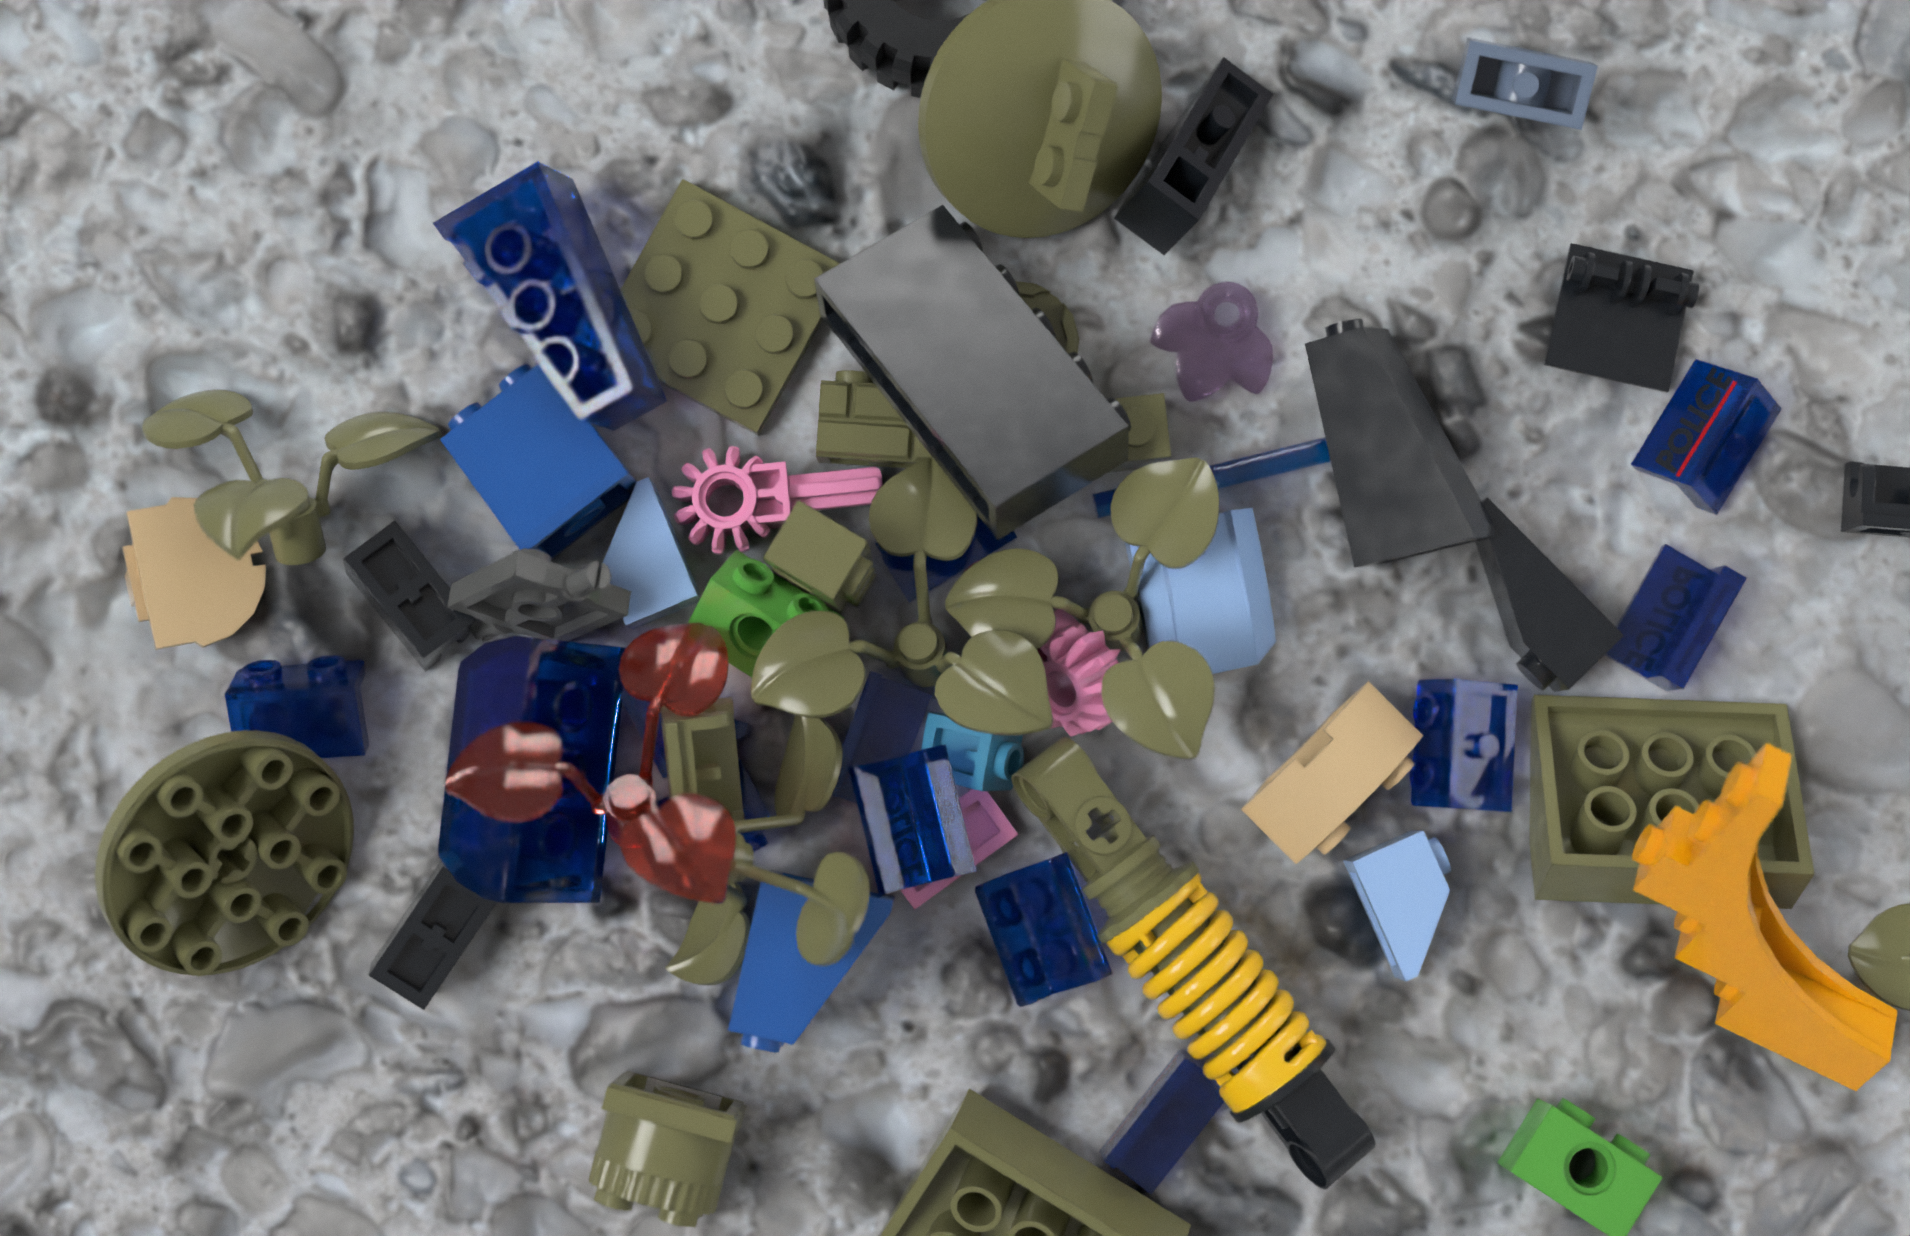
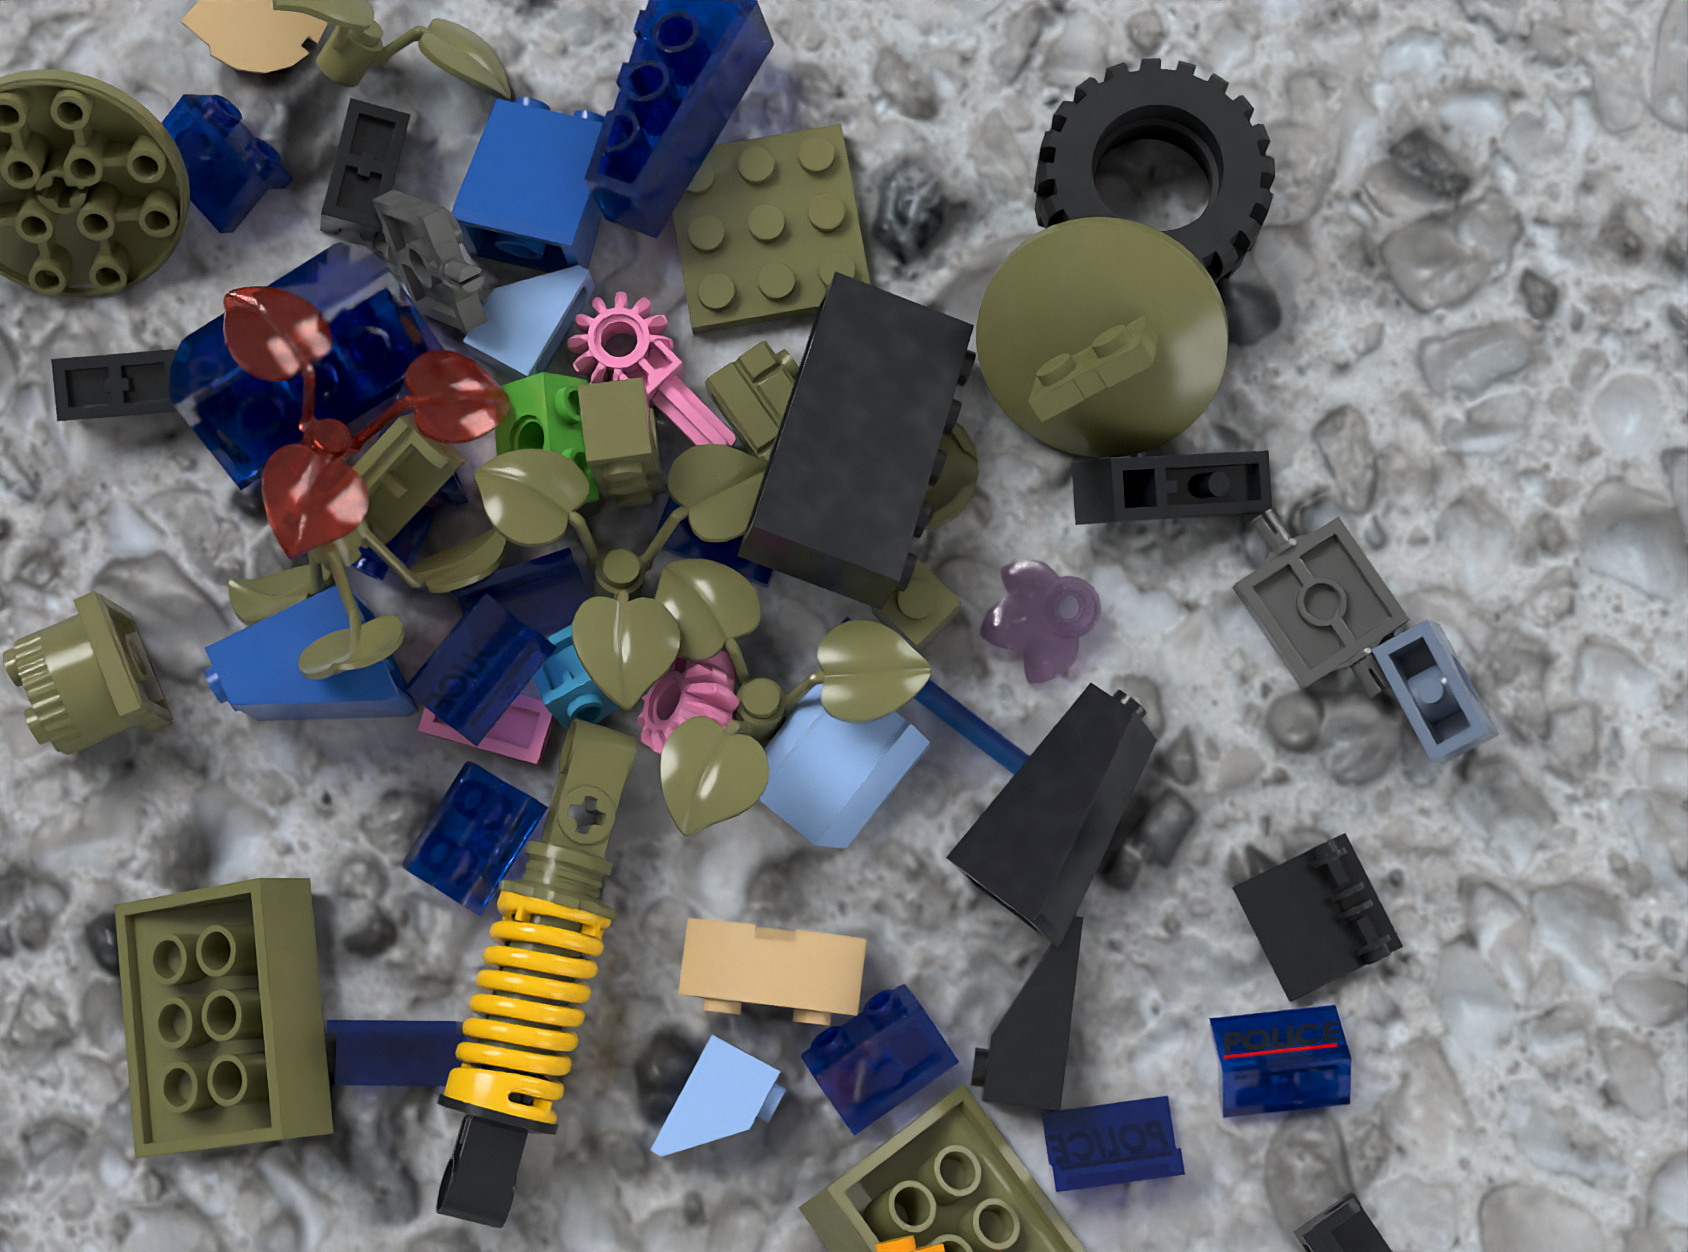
camera: 60 degrees right, 5 degrees down
none -> dark grey plate [1232,508,1410,699]

